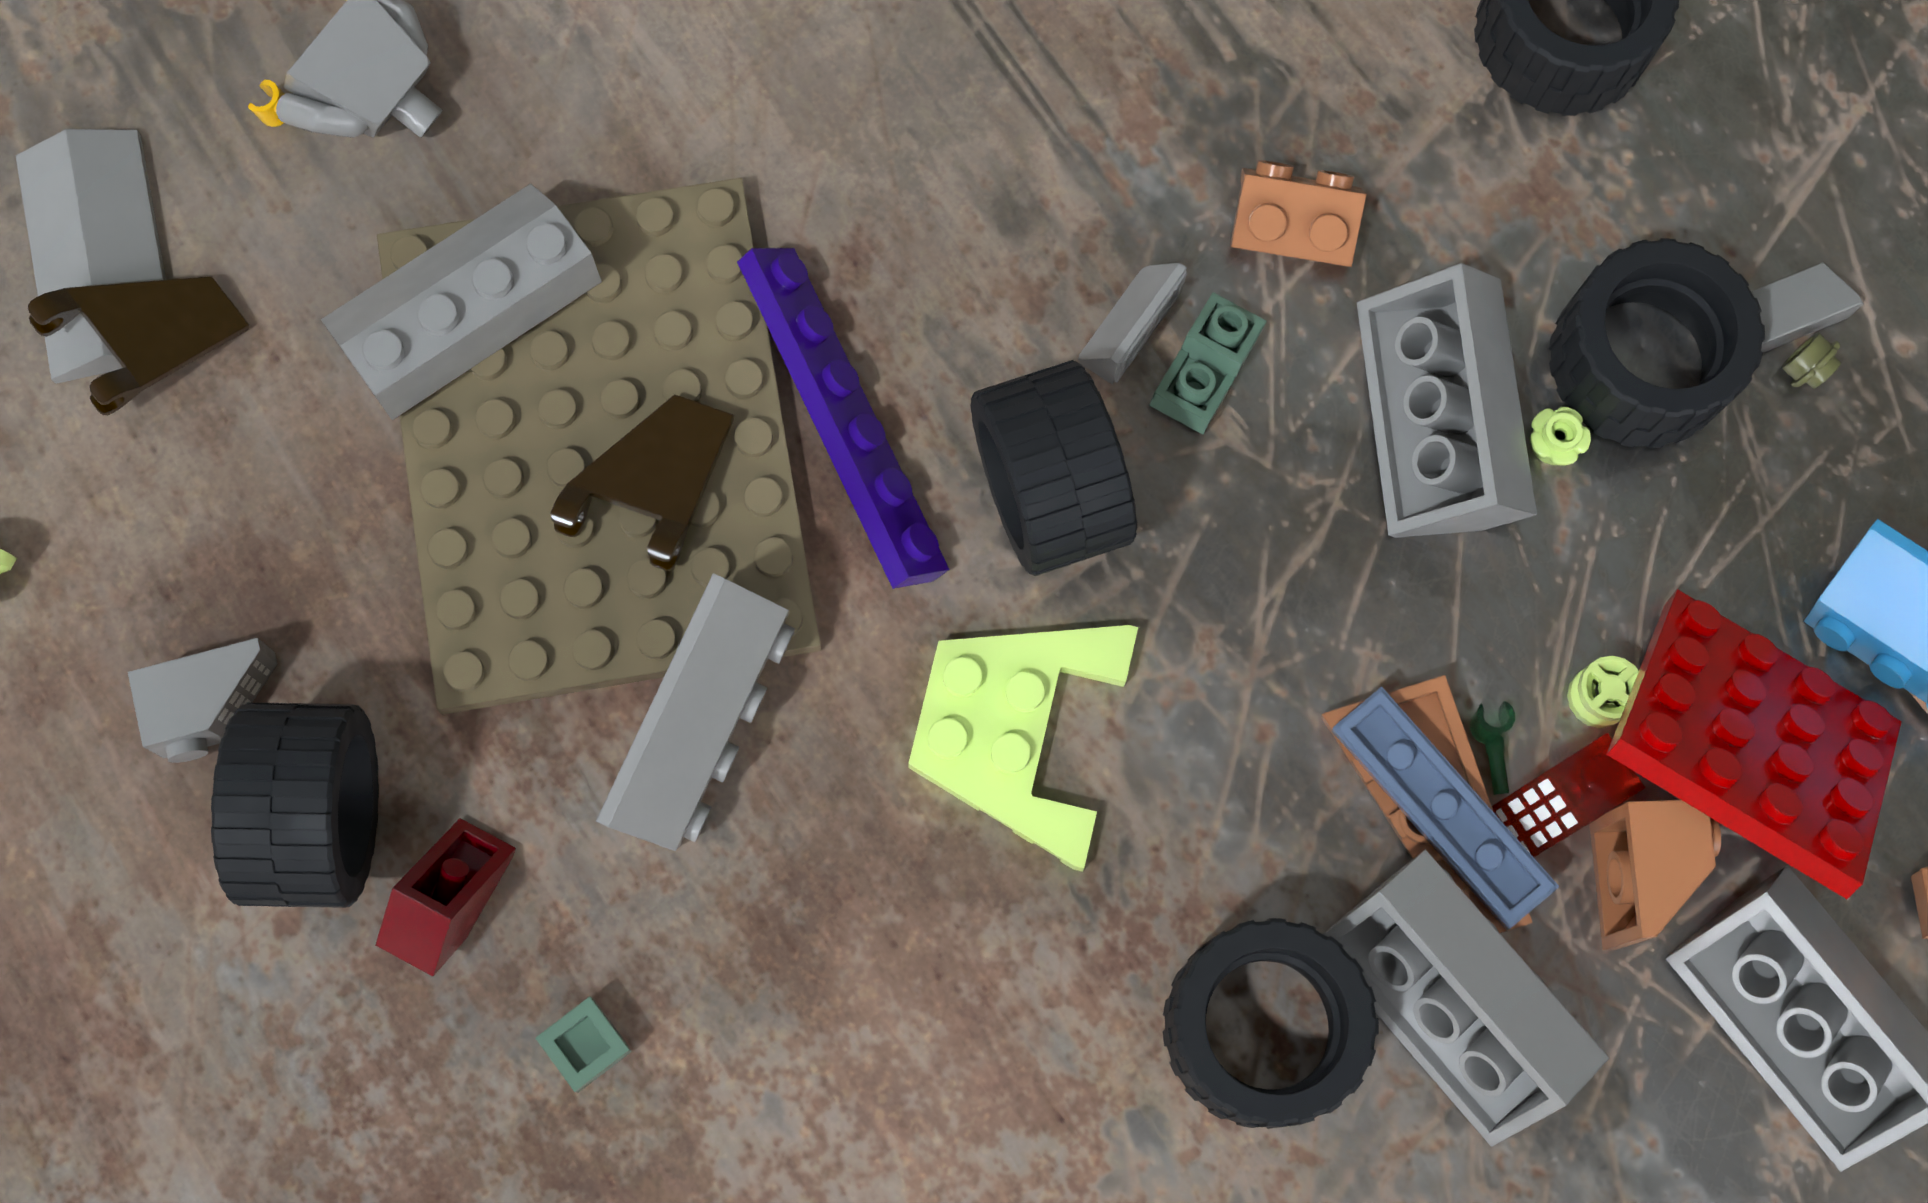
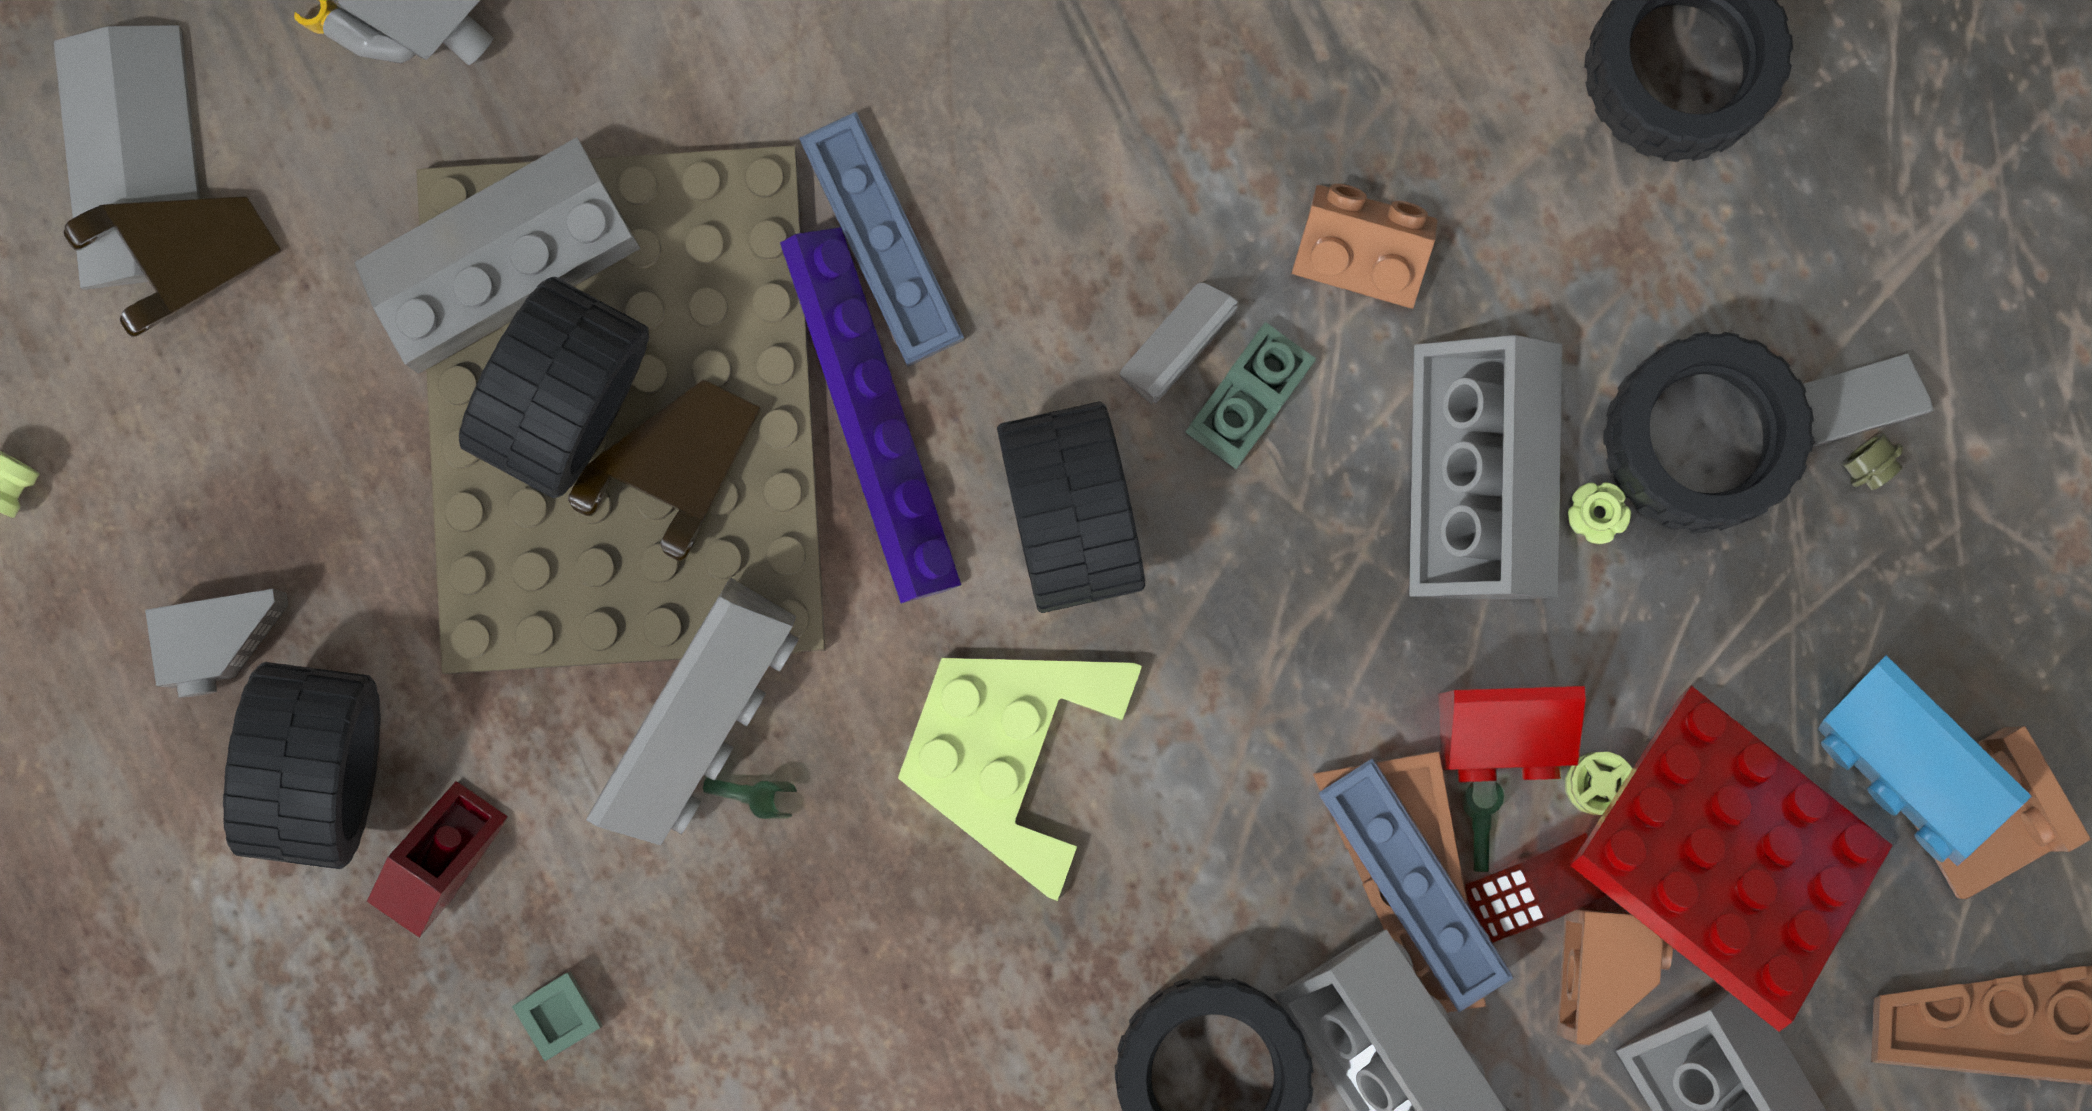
camera: 10 degrees right, 10 degrees up
none -> black tyre [458,276,649,499]
none -> clear green hand [703,777,797,819]
none -> sand blue tile [799,112,964,367]
none -> red slope [1439,686,1586,782]

